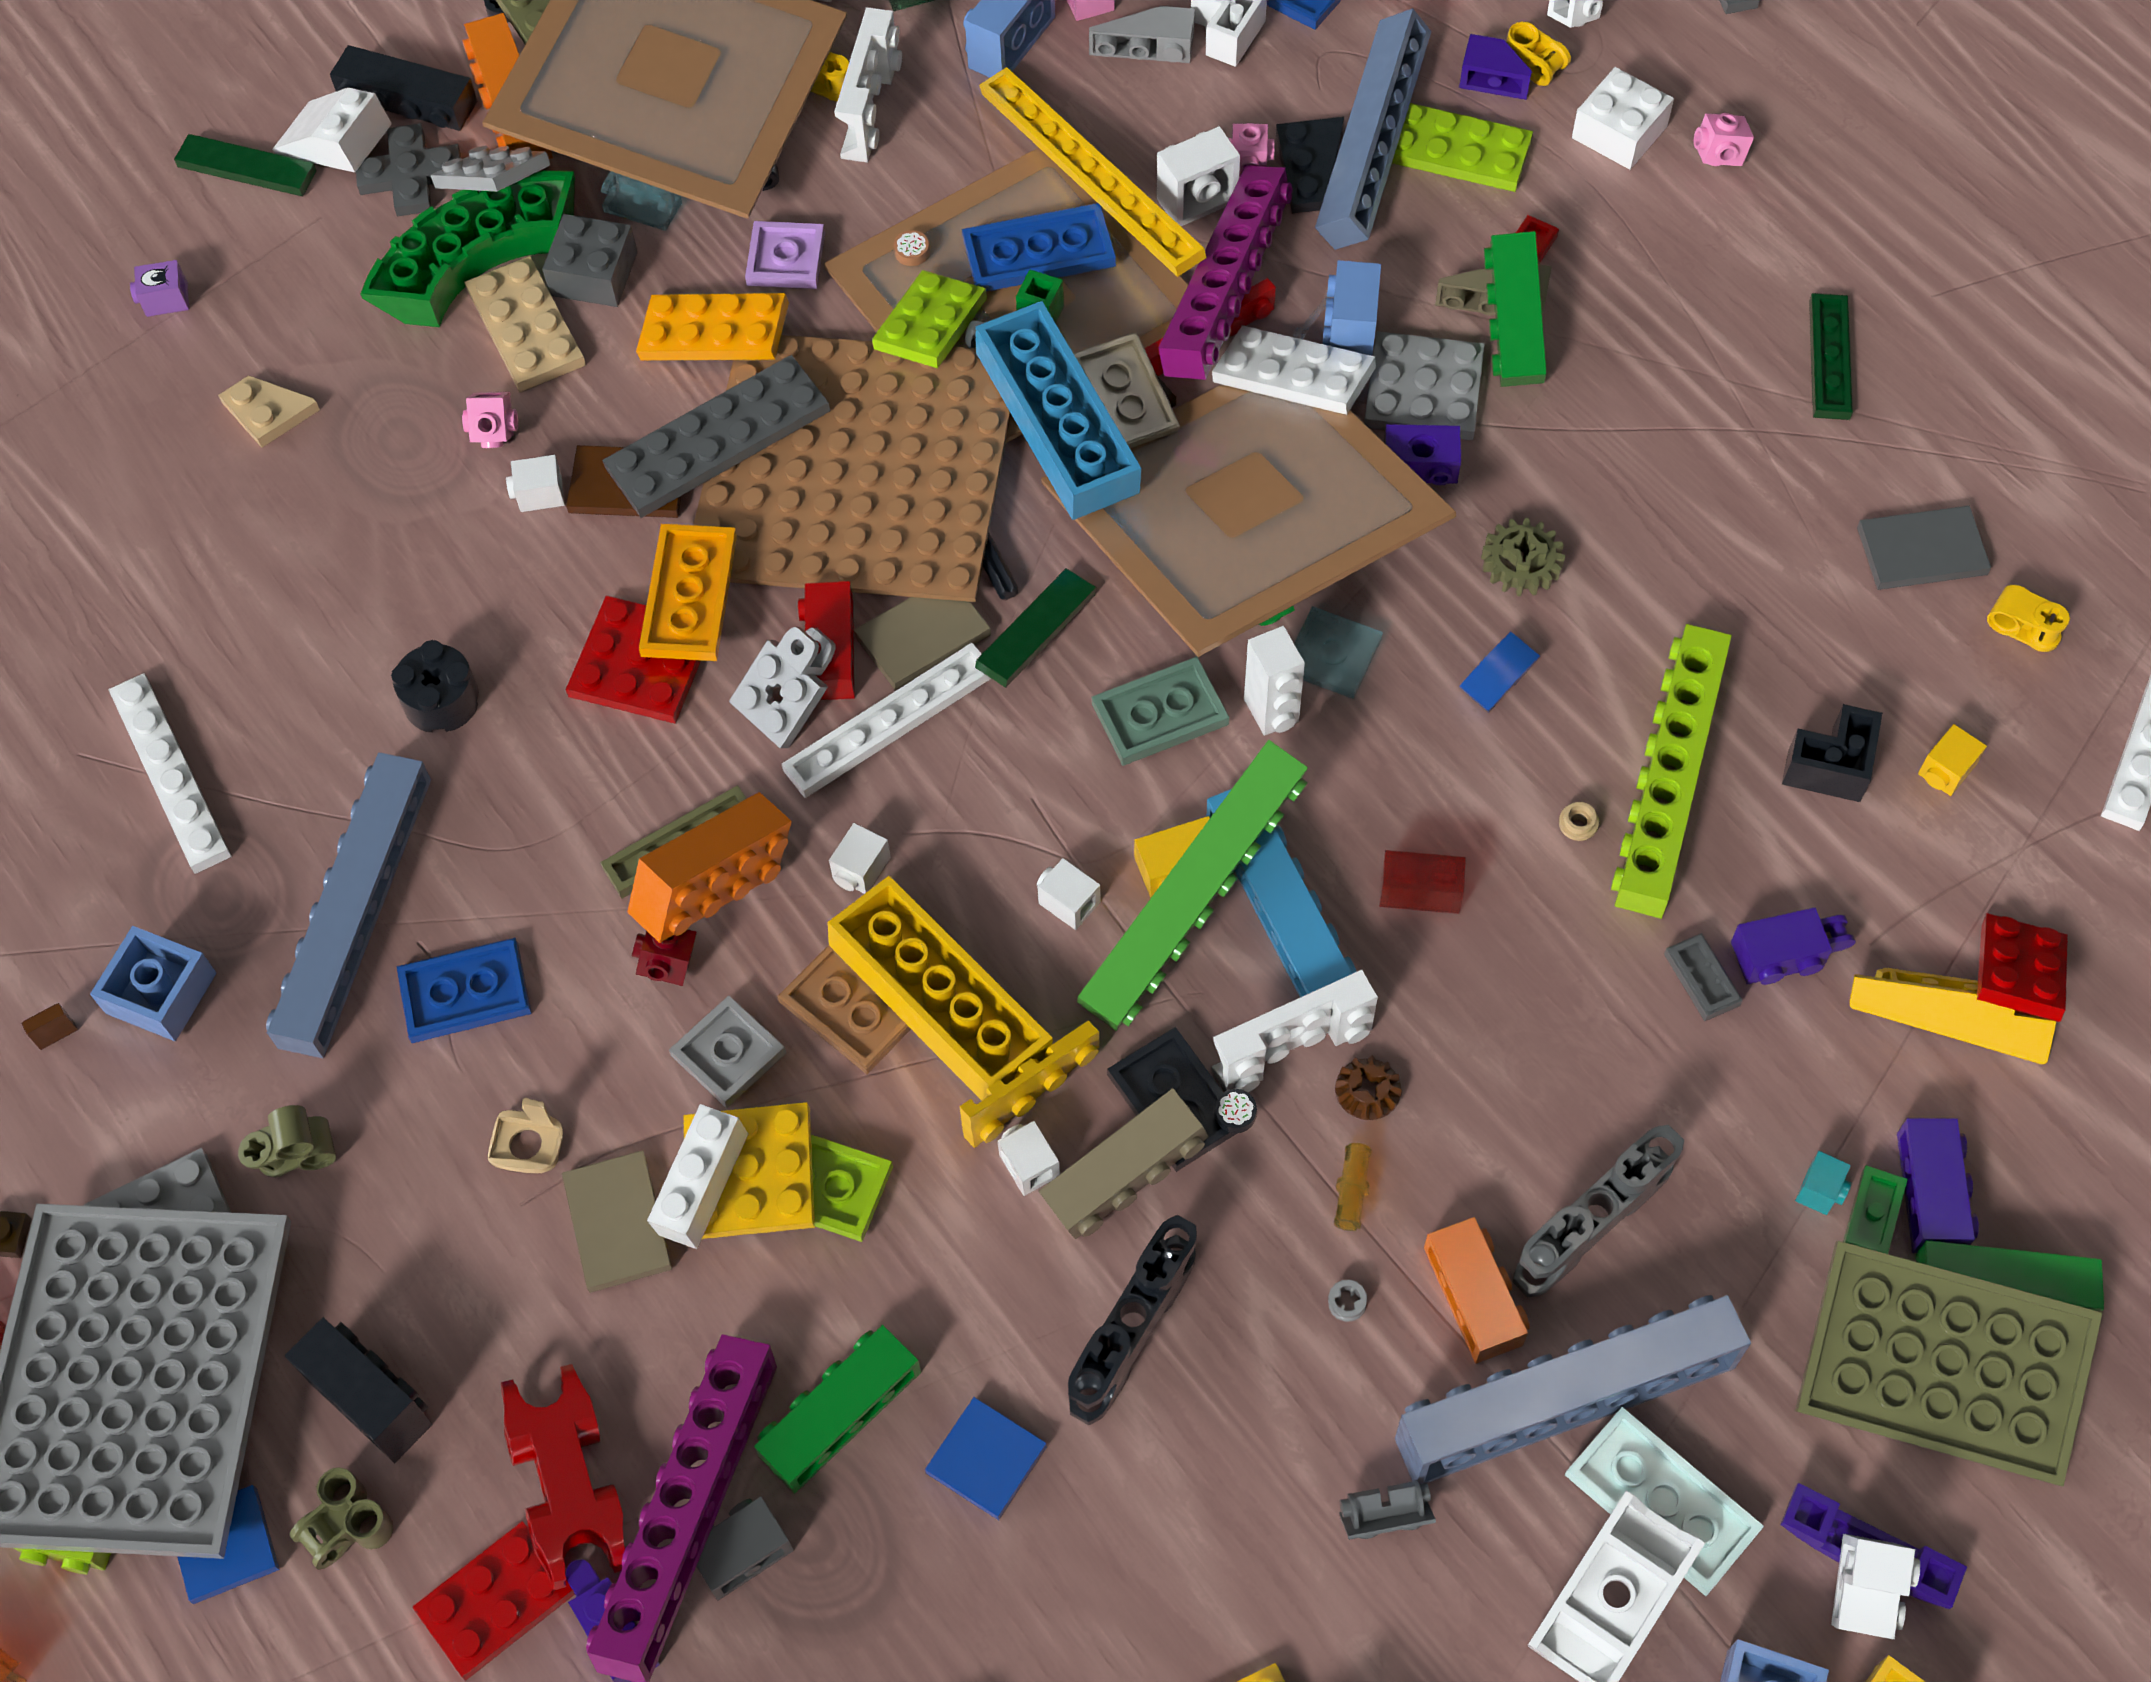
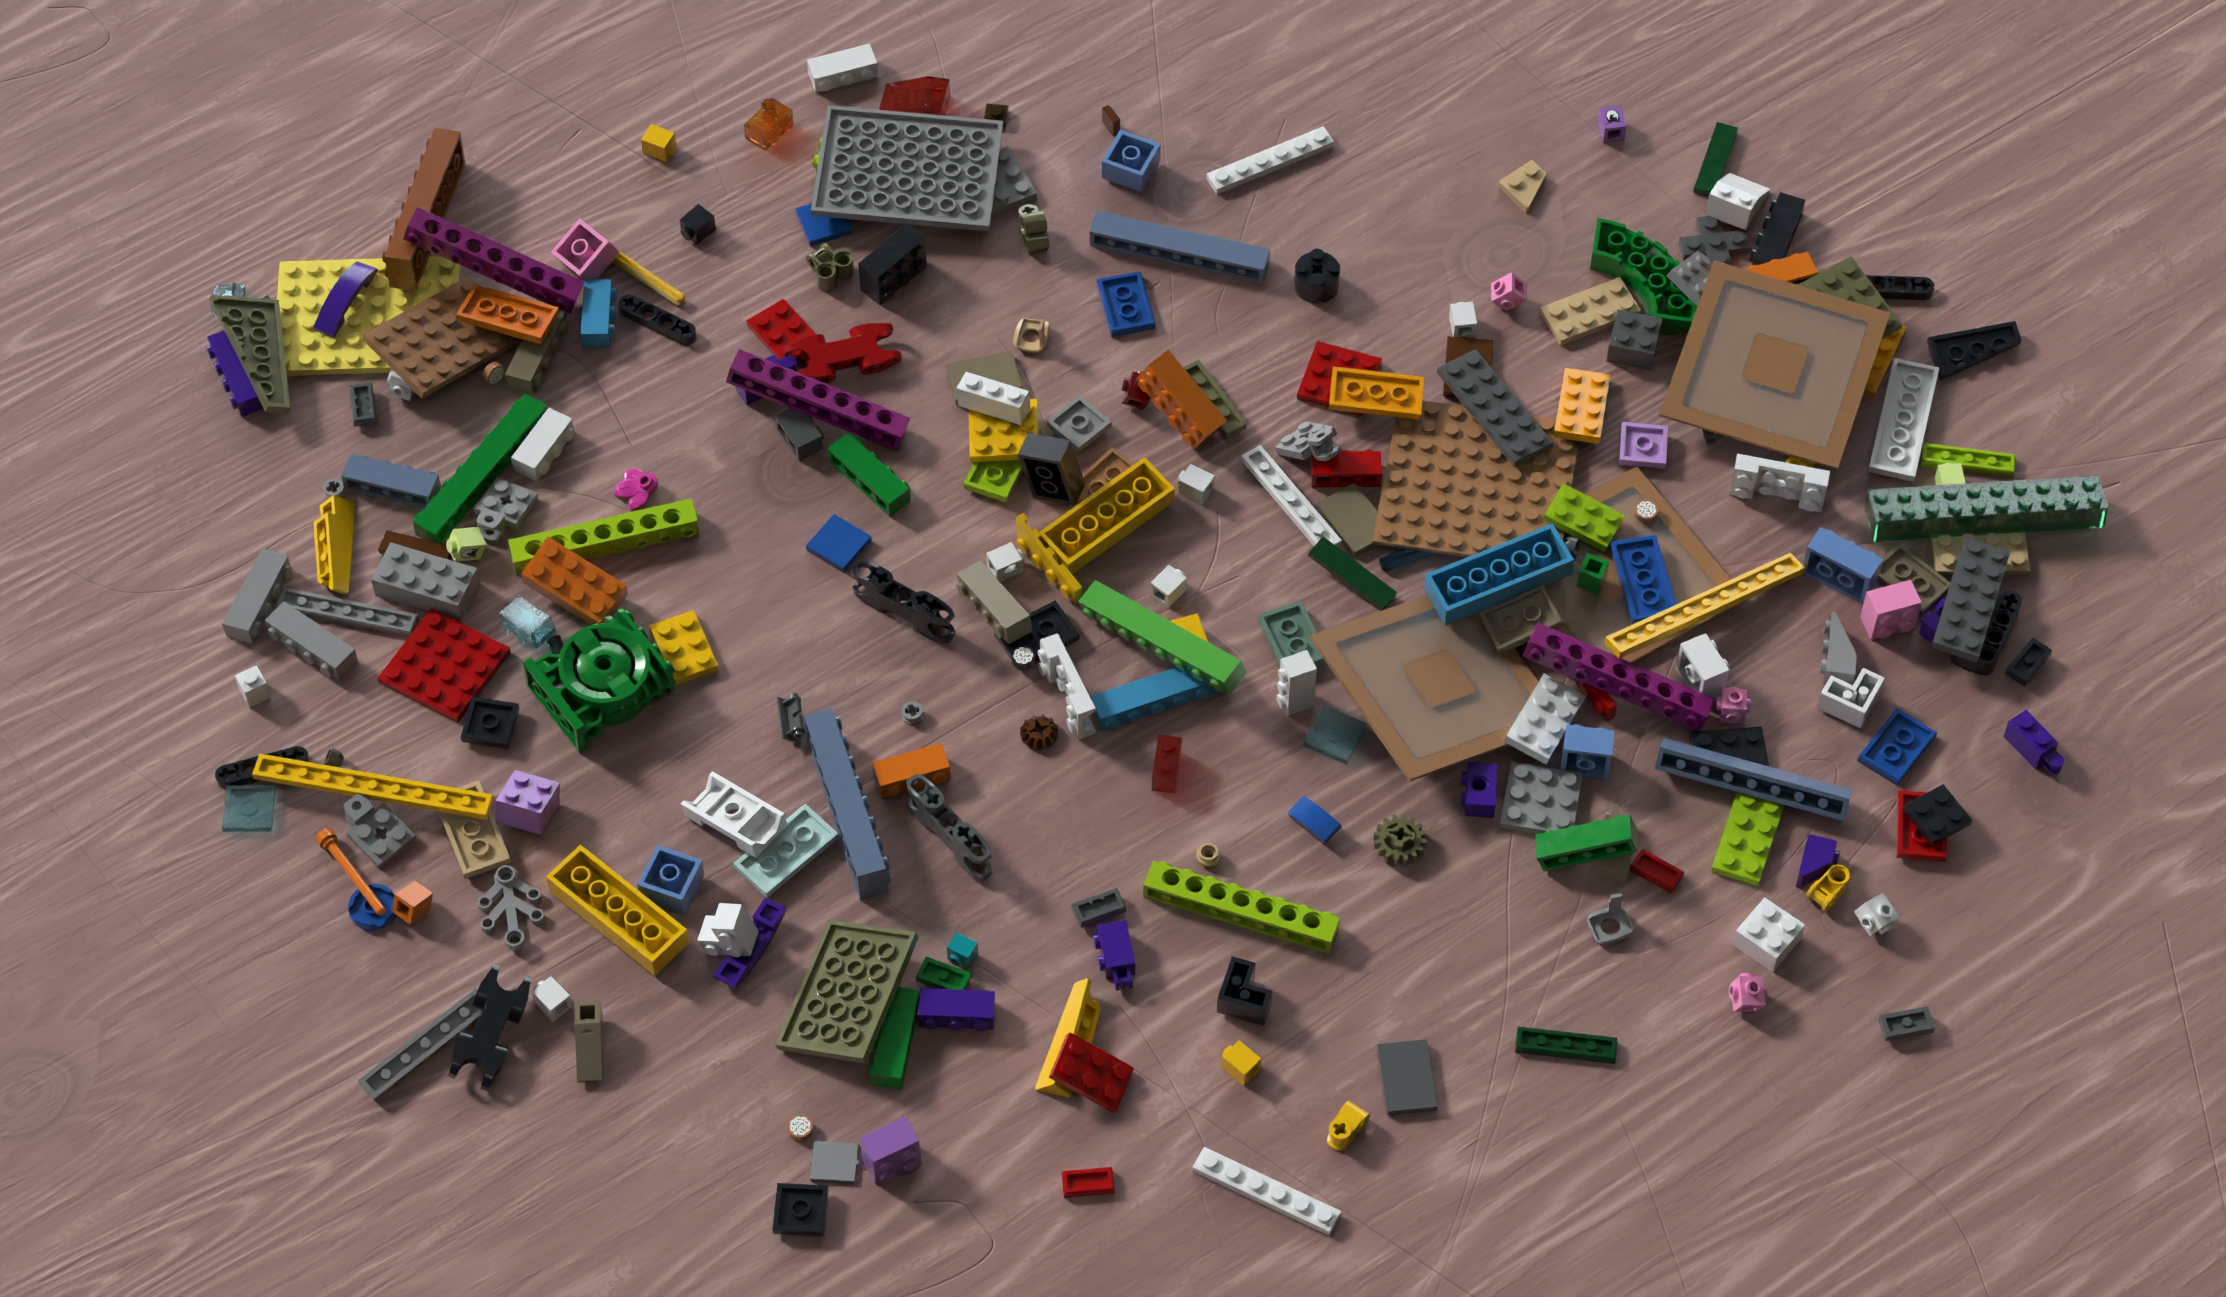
camera: 90 degrees right, 5 degrees down
clear yellow pin [1334,1143,1372,1231] -> none
none -> black brick [1018,433,1085,505]
none -> light grey piece [1587,893,1634,944]

